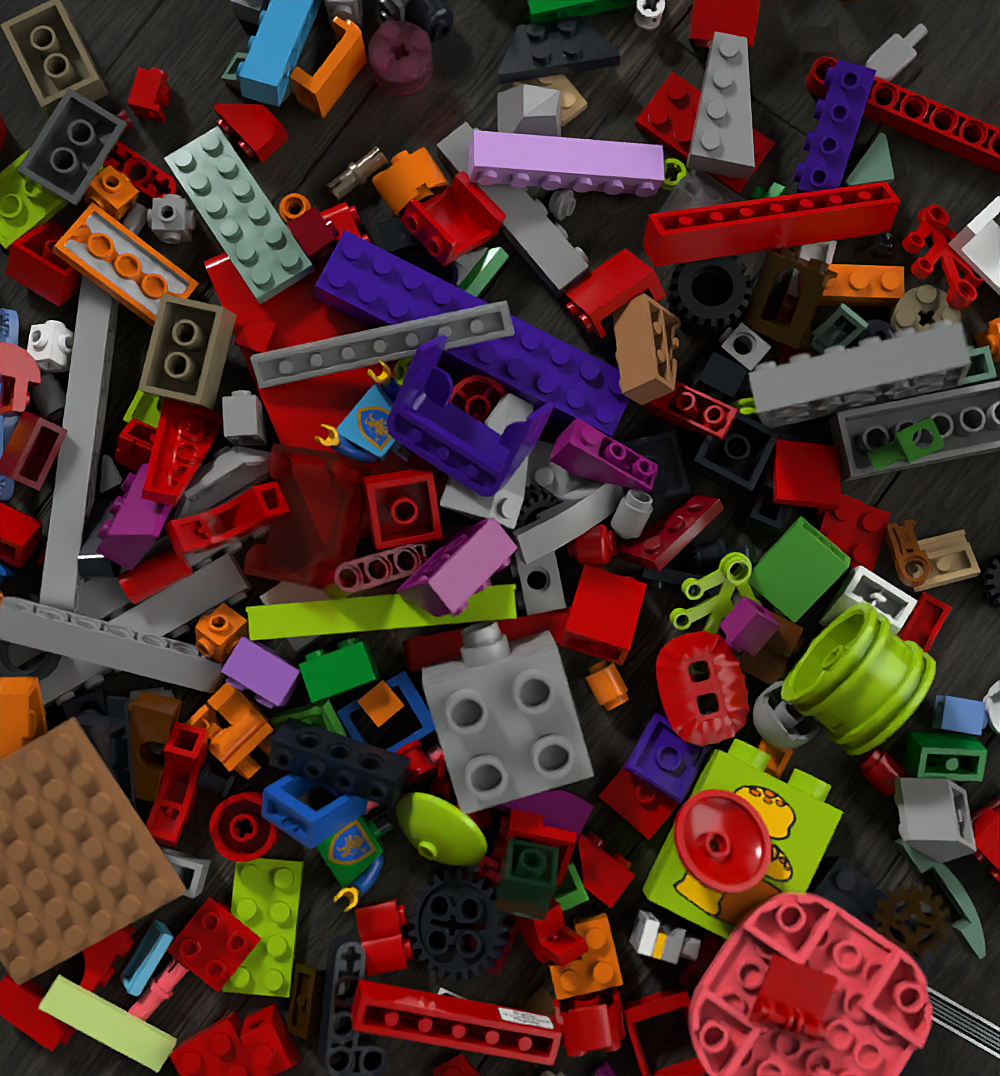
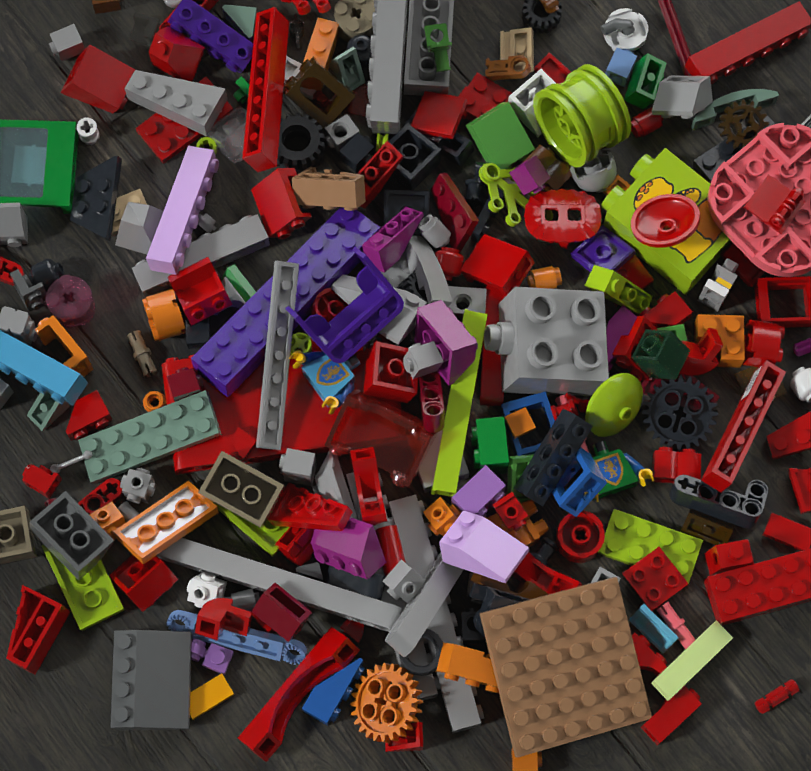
camera: 75 degrees left, 10 degrees down
none -> light grey hinge [50,450,92,473]
none -> red slope [149,26,205,82]
none -> light grey brick [383,559,427,603]
none -> light grey brick [403,341,444,379]
none -> lavender slope [439,510,529,583]
none -> red brick [492,492,529,532]
none -> lime slope [585,265,653,315]

